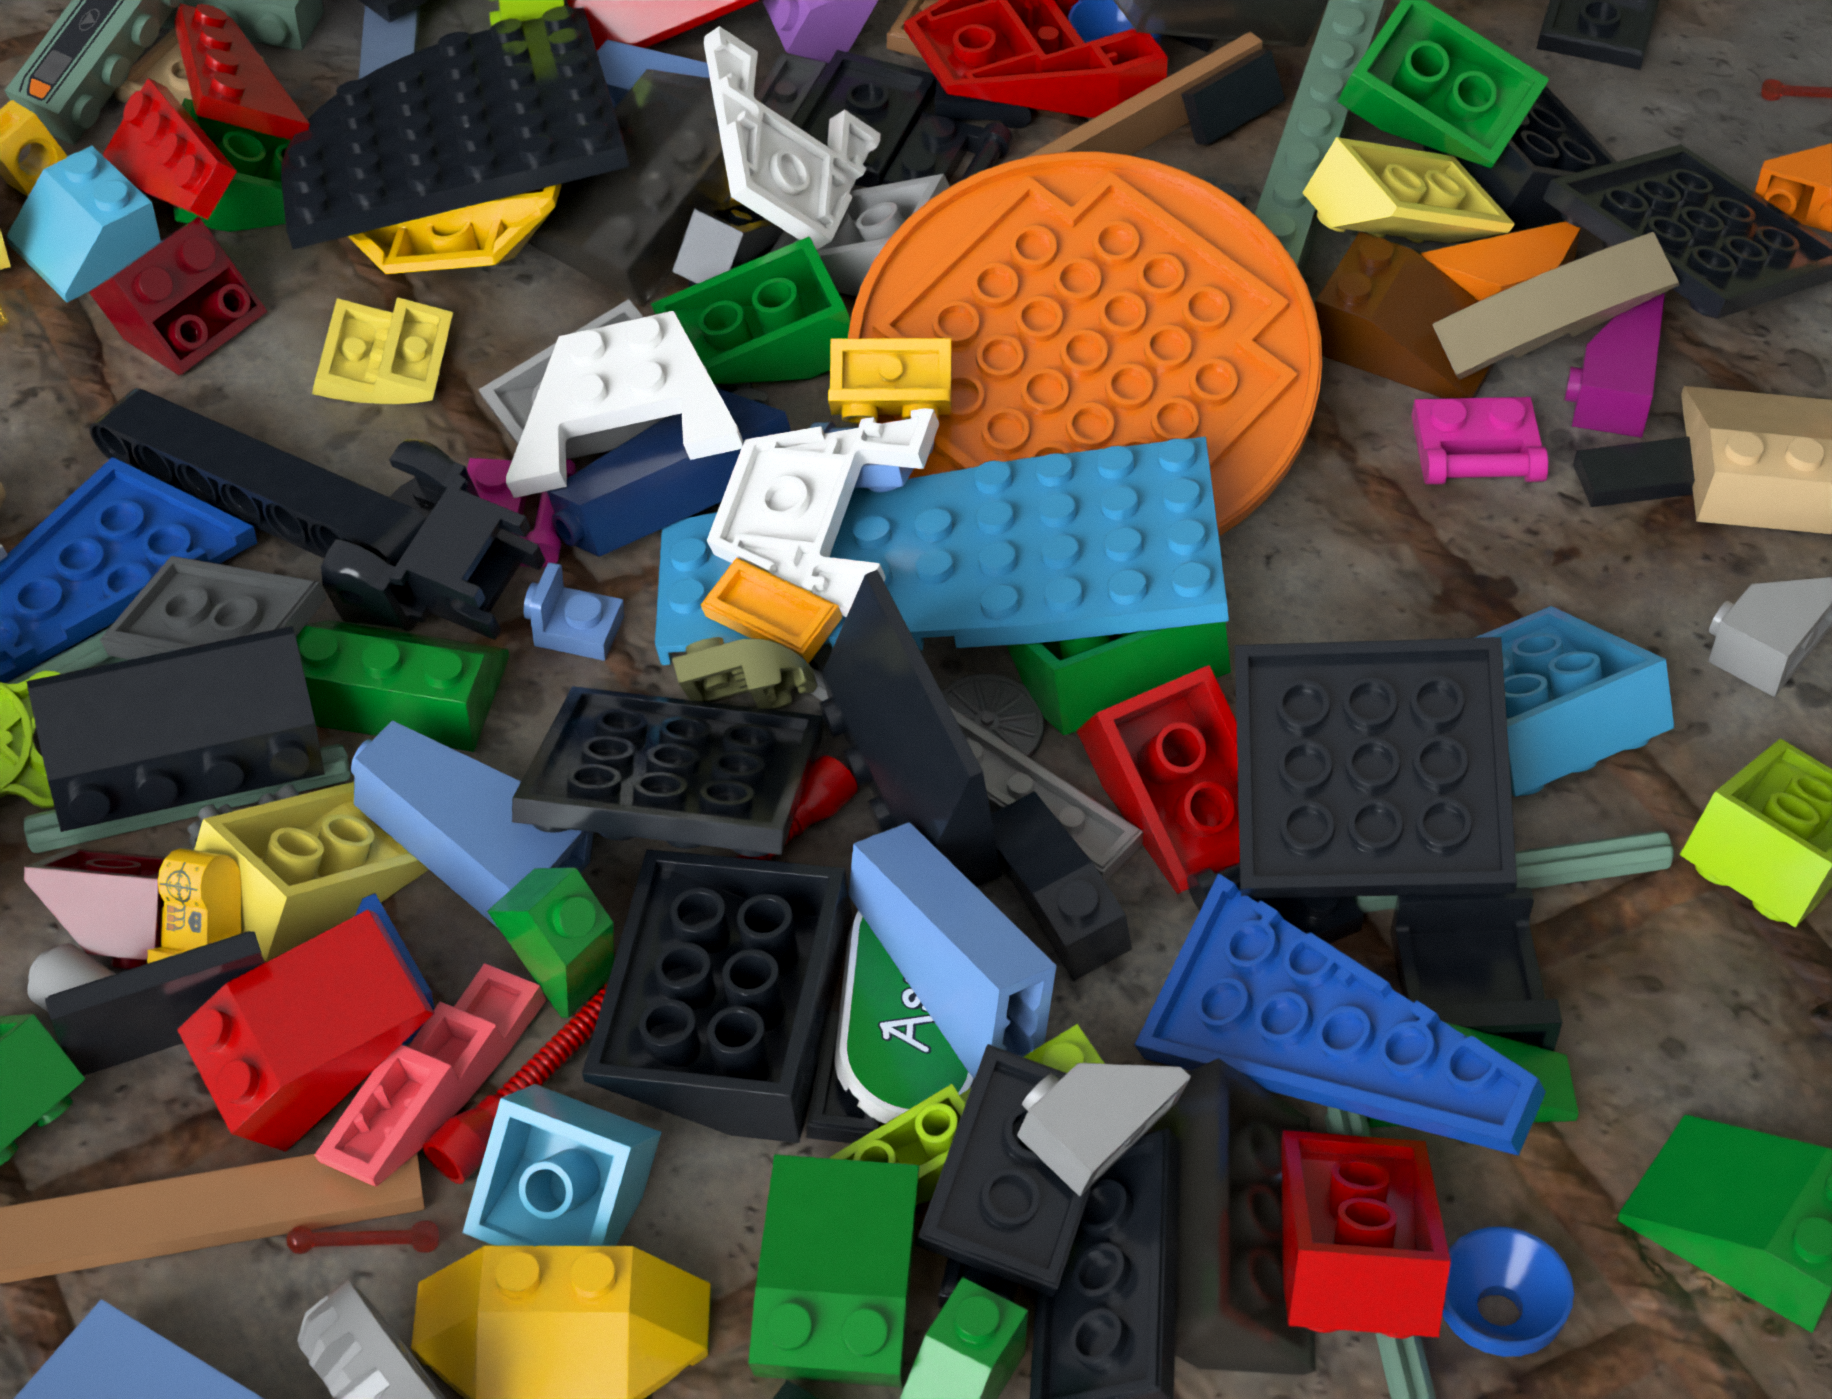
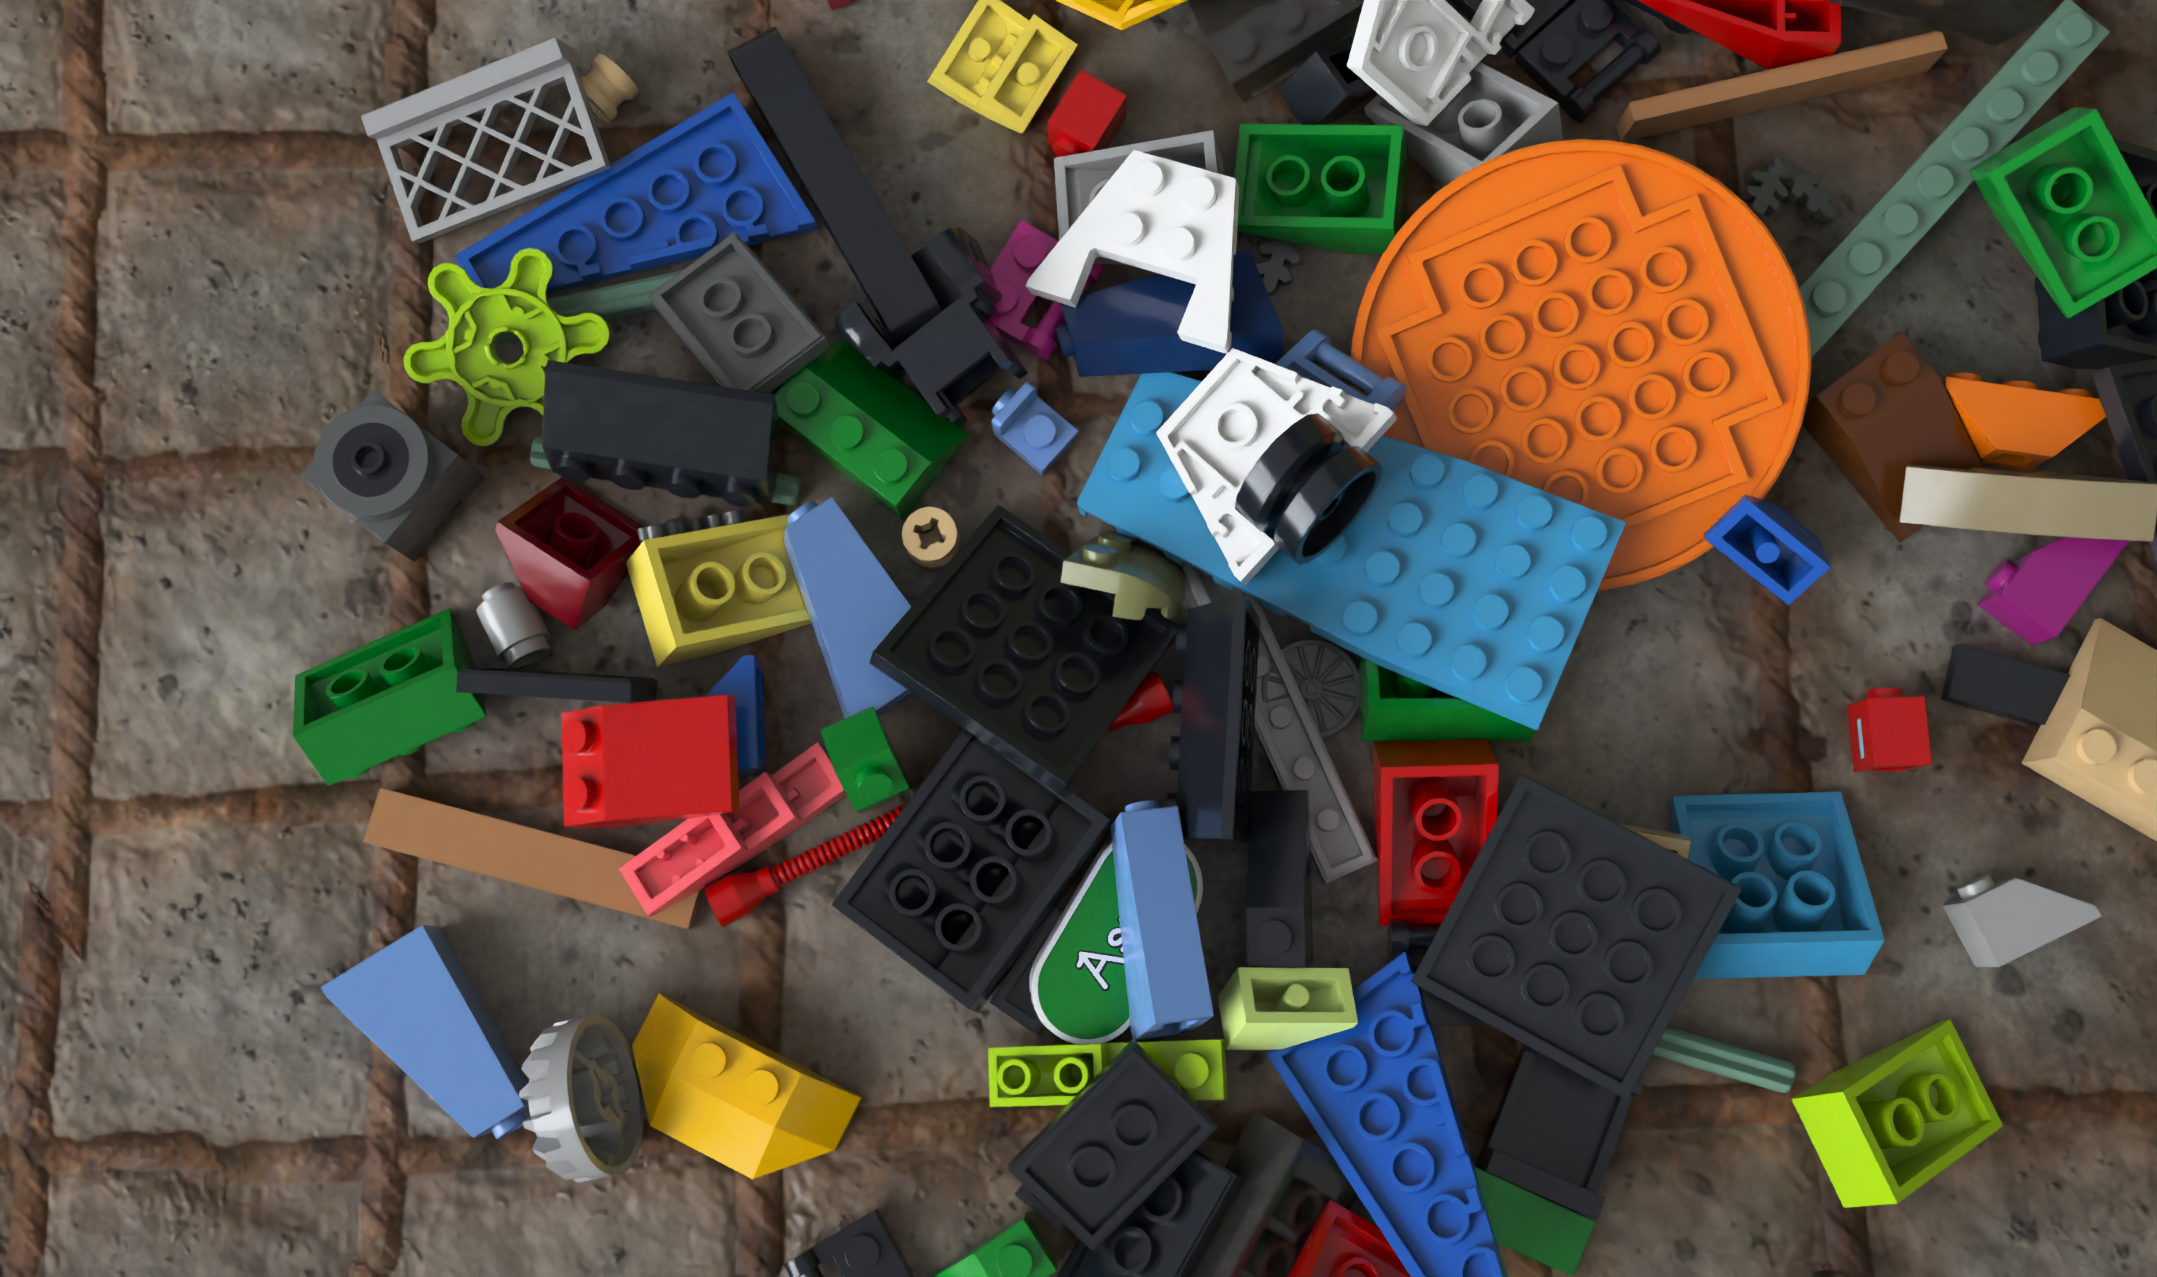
camera: 30 degrees right, 30 degrees up
yellow leg [147,848,241,964] -> none
clear red hinge [286,1220,440,1255] -> none
medium azure slope [462,1084,661,1246] -> none
light orange tile [701,557,843,664] -> none
green slope [748,1154,919,1388] -> none
yellow bracket [828,338,952,424] -> none
light grey slope [1017,1063,1191,1197] -> none
black tile [1181,50,1285,145] -> none
light yellow slope [1302,137,1515,243] -> none
dark pink plate [1412,397,1548,485] -> none
none -> tan wheel [902,506,960,570]
none -> red brick [1047,70,1127,157]
none -> yellowish green slope [1218,967,1358,1050]
none -> black wheel [1235,413,1383,565]
none -> blue slope [1704,494,1831,606]
none -> red brick [1847,688,1932,773]

